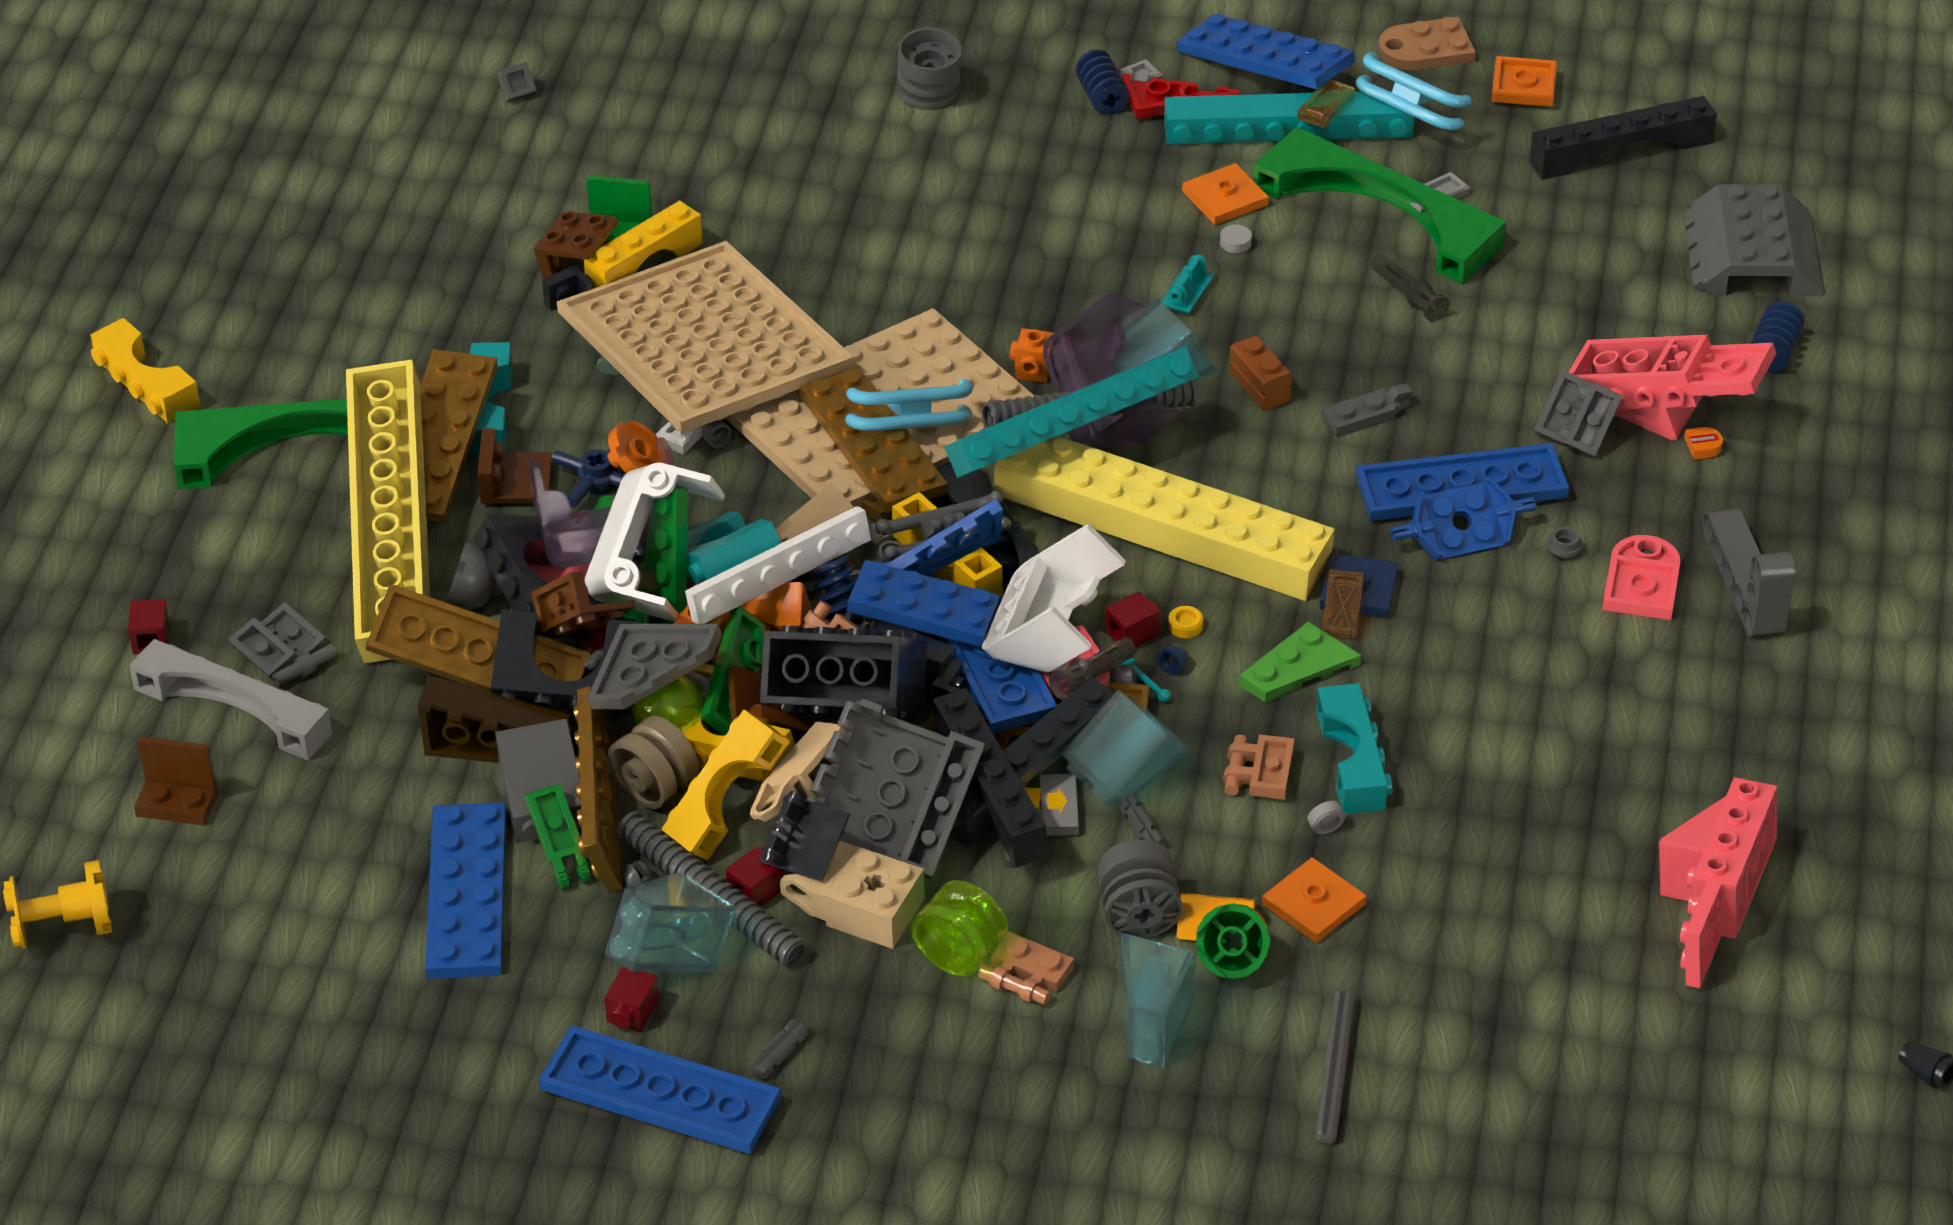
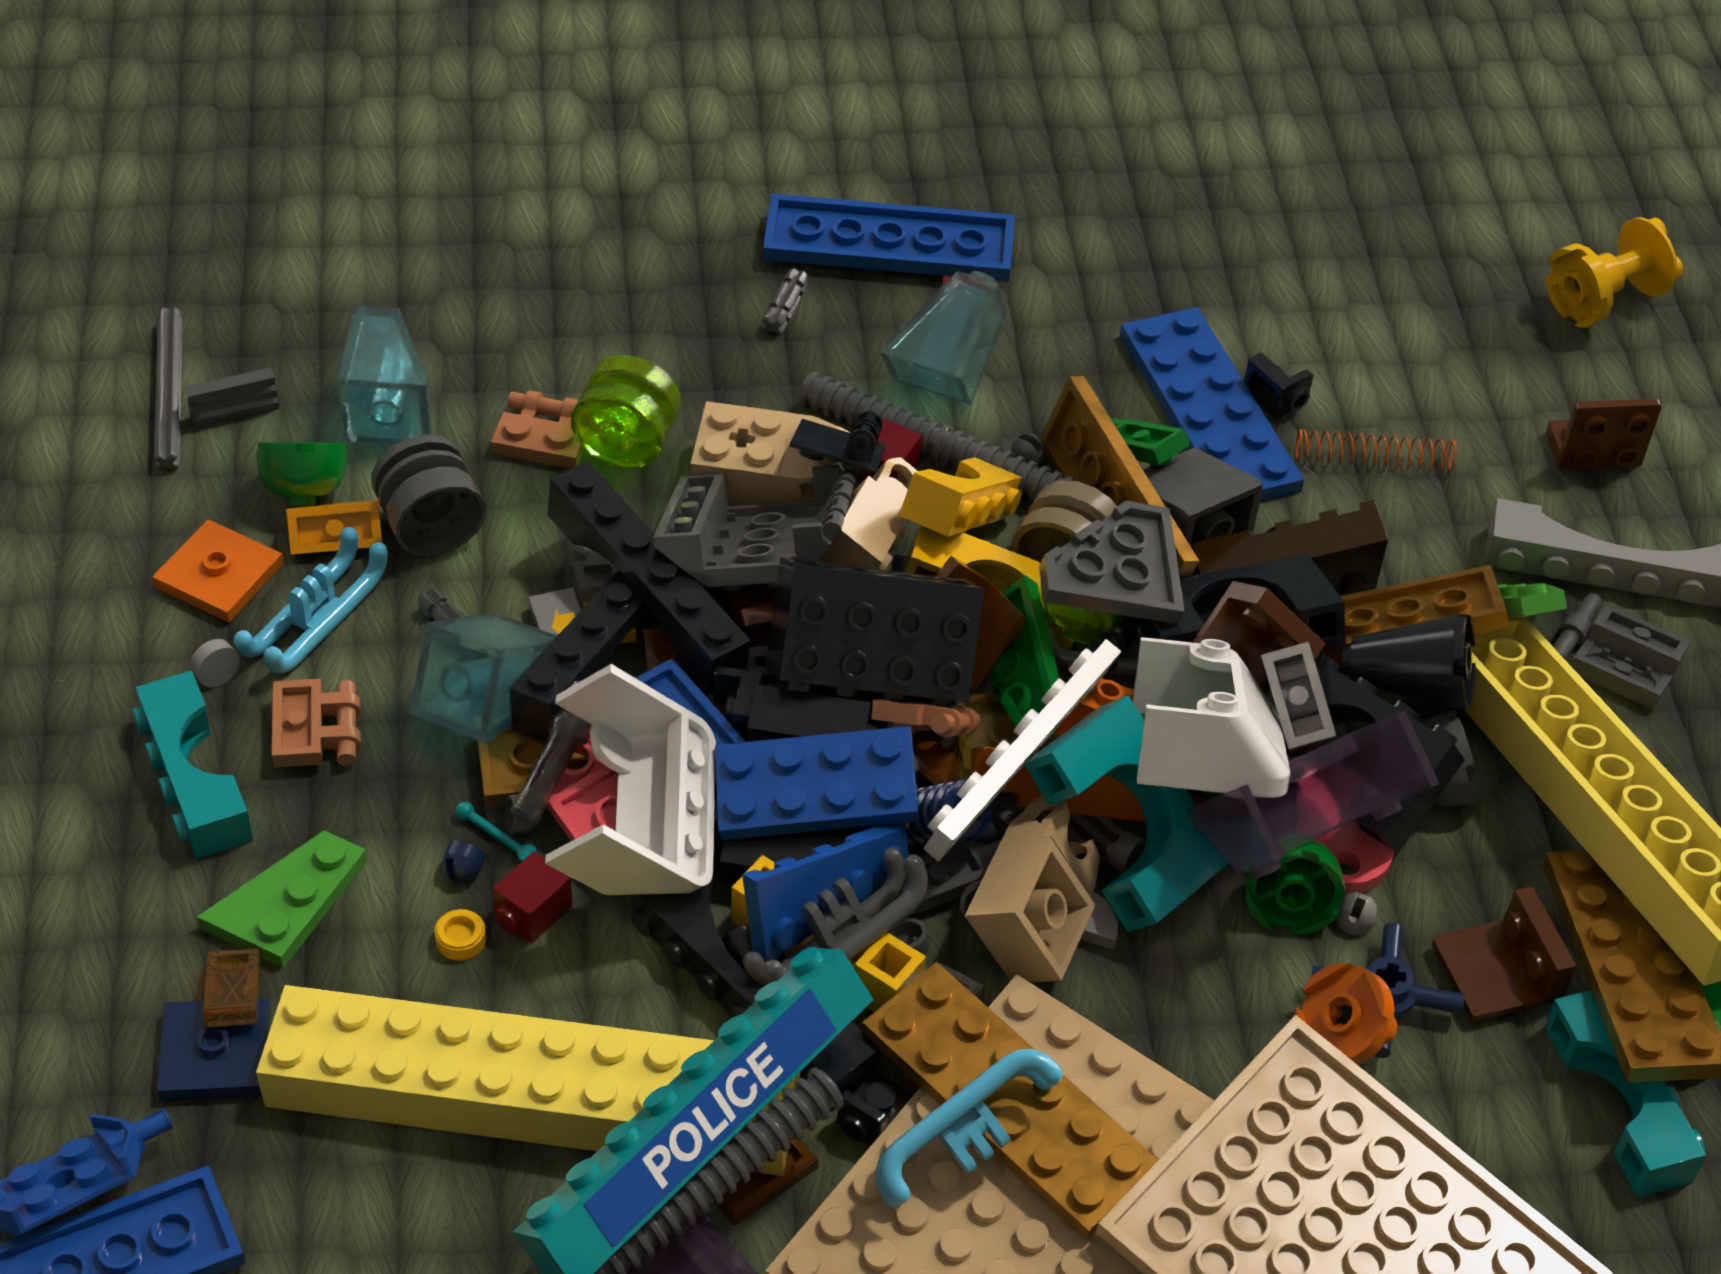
camera: 160 degrees right, 5 degrees up
none -> dark grey tile [184,367,279,428]
none -> medium azure piece [234,527,388,674]
none -> black bracket [1244,352,1314,419]
none -> light grey brick [1261,641,1337,752]
none -> orange piece [1295,429,1457,471]
none -> black cone [1342,614,1476,710]
none -> bright green wing [1498,583,1567,617]

